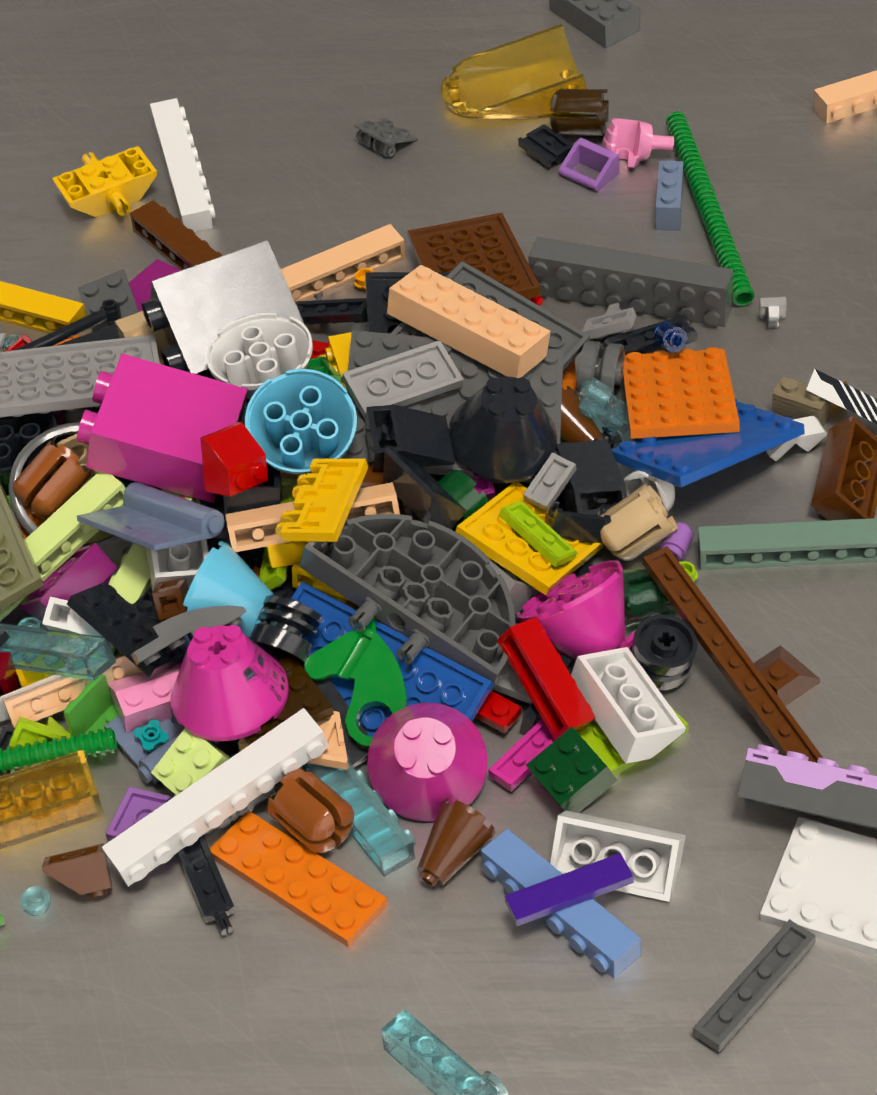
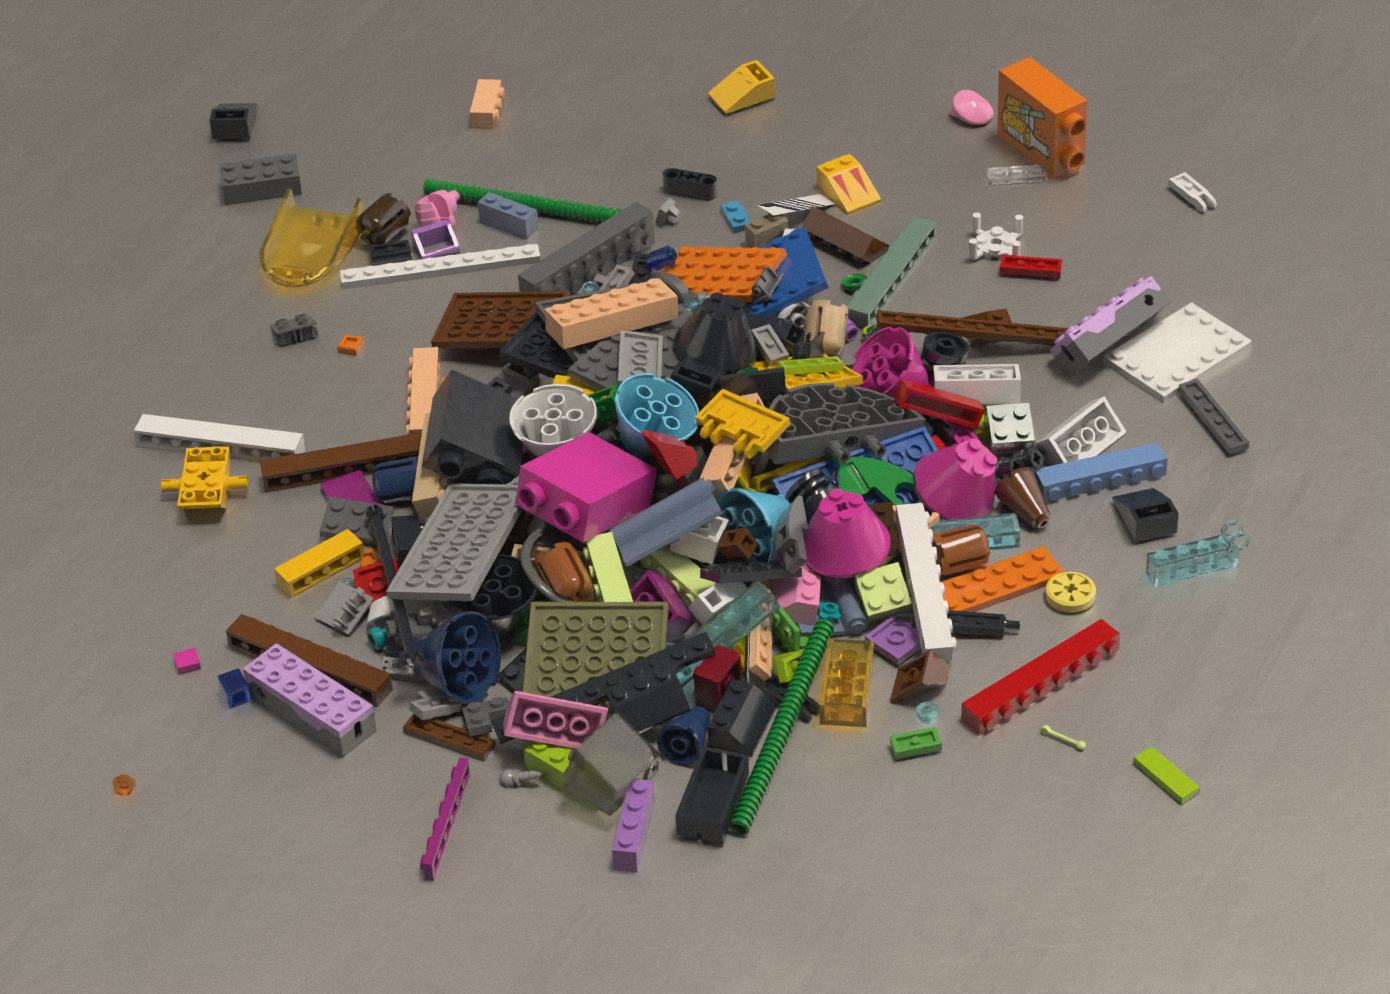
camera: 65 degrees left, 5 degrees down
dark purple tile [504,853,634,926] -> none
none -> orange tile [337,334,365,356]
none -> white plate [340,244,541,289]
none -> clear light blue plate [581,281,600,294]
none -> black beam [662,168,718,201]
none -> dark azure plate [720,201,752,233]
none -> dark grey hinge [752,266,783,304]
none -> green piece [841,273,868,294]
none -> red brick [961,619,1120,735]
none -> black axle [995,445,1047,481]
none -> yellowish green hinge [1041,725,1086,750]
none -> light yellow wheel [1046,572,1096,613]
none -> black slope [1112,488,1179,542]

